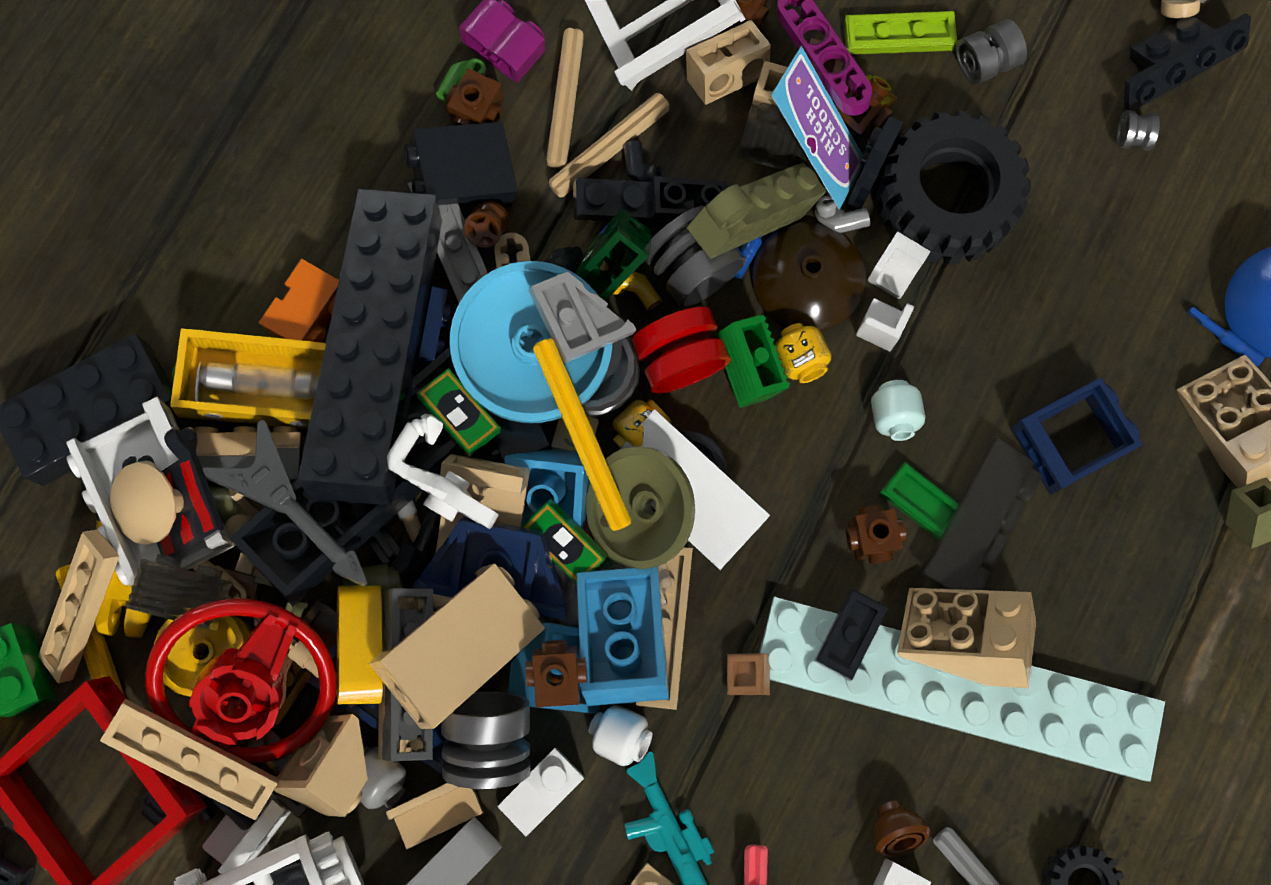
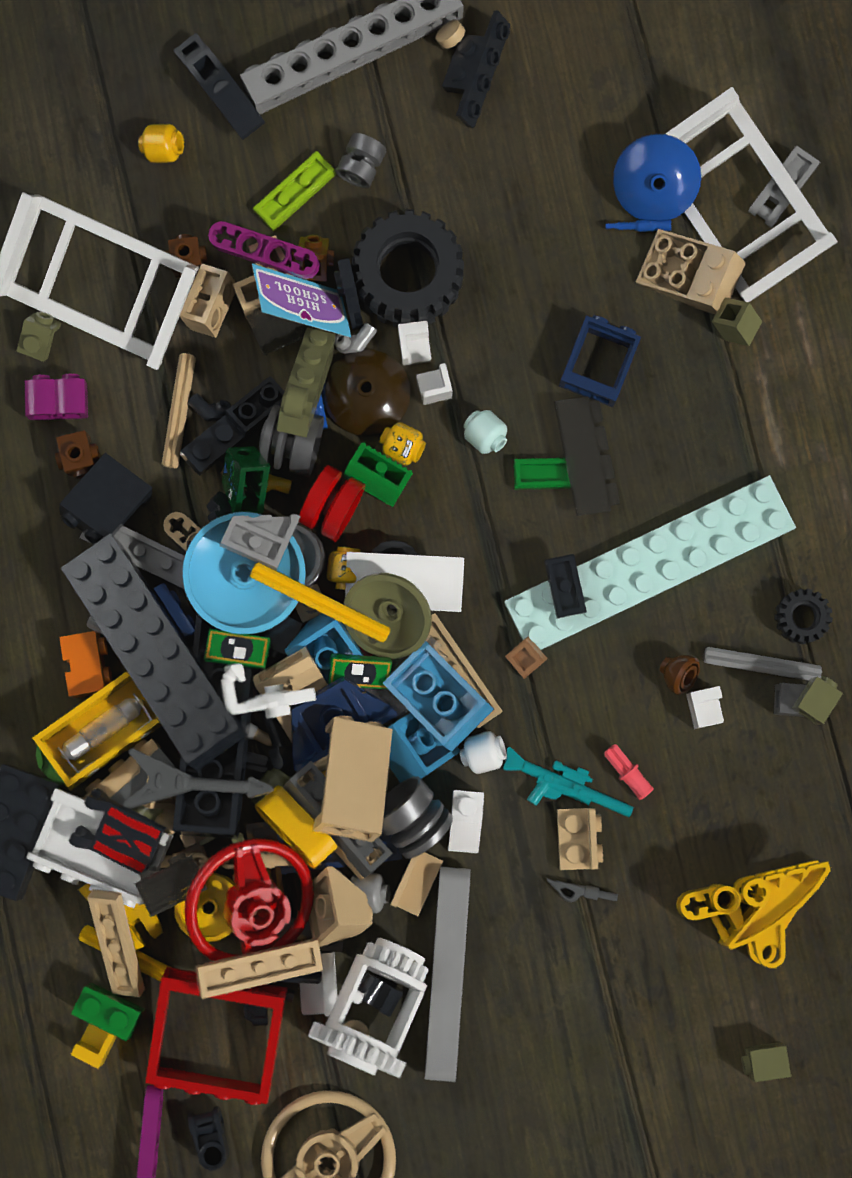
camera: 40 degrees left, 5 degrees up
tan dish [110,461,184,545] -> none
bright green arm [436,58,486,103] -> none
reddish brown wheel [464,200,509,248] -> none
reddish brown brick [525,640,587,707] -> none
tan axle [546,28,584,169] -> none
reddish brown brick [845,505,906,564] -> none
tan slope [897,588,1036,688] -> none
flat silver wheel [1117,110,1160,151] -> none

